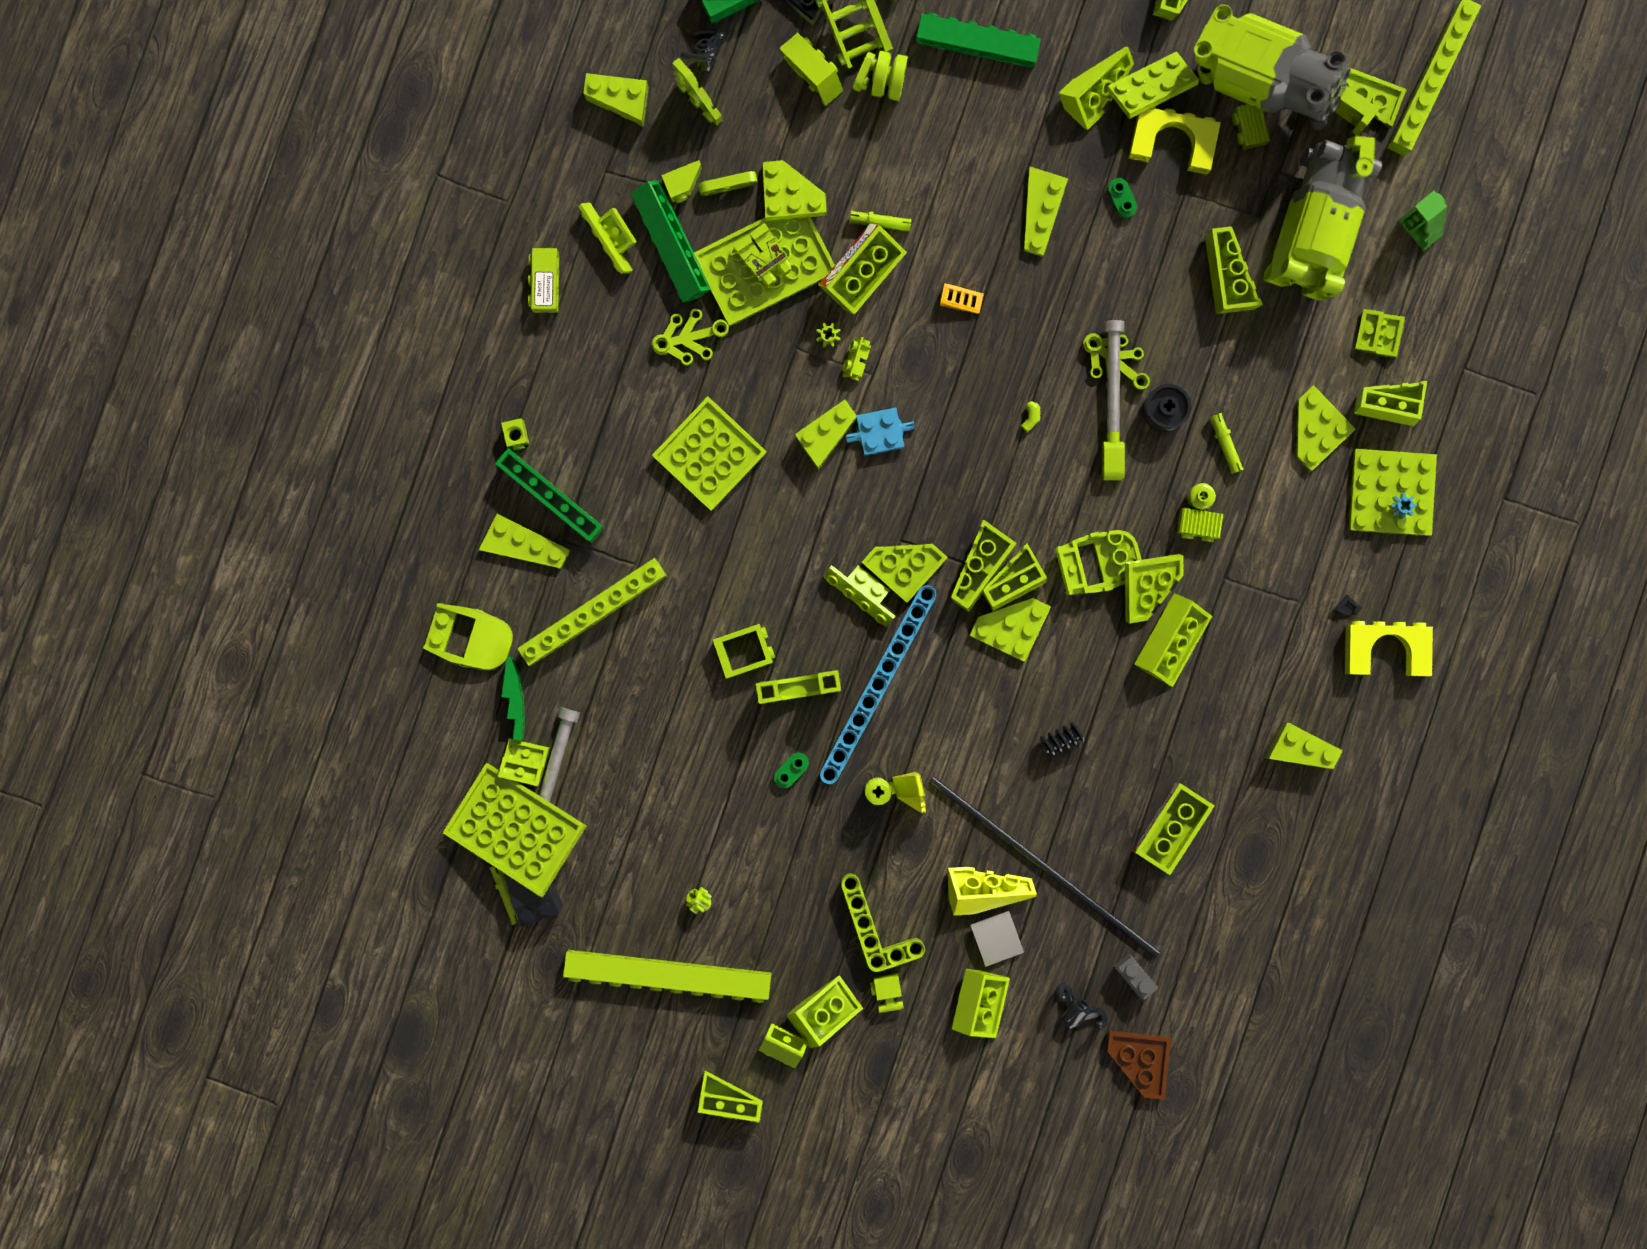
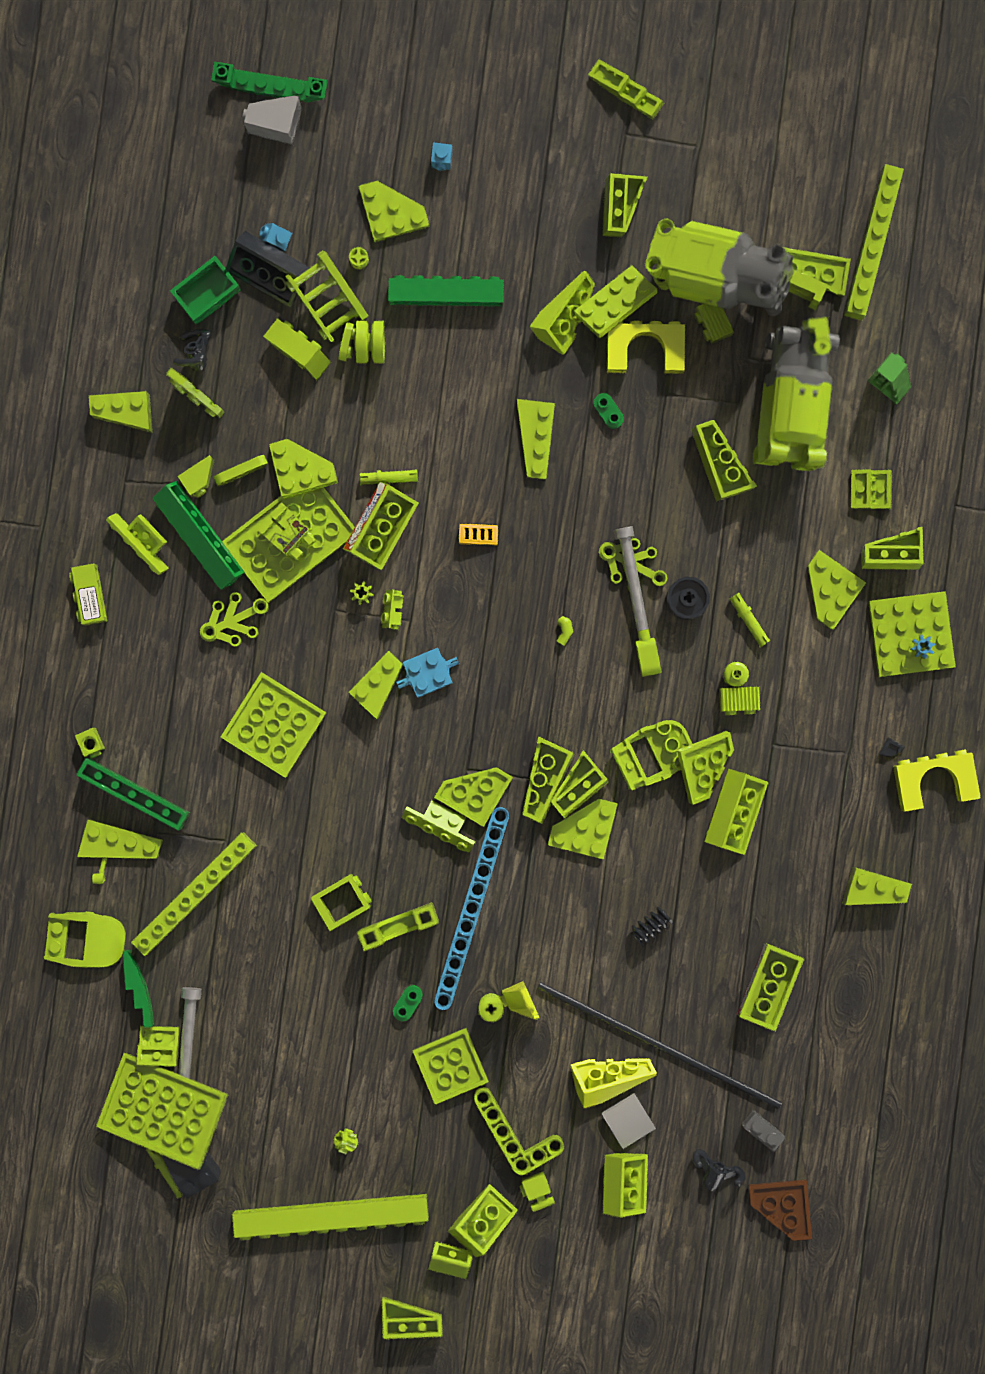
camera: 15 degrees left, 0 degrees up
none -> lime hand [92,858,107,884]
none -> lime plate [413,1028,489,1105]

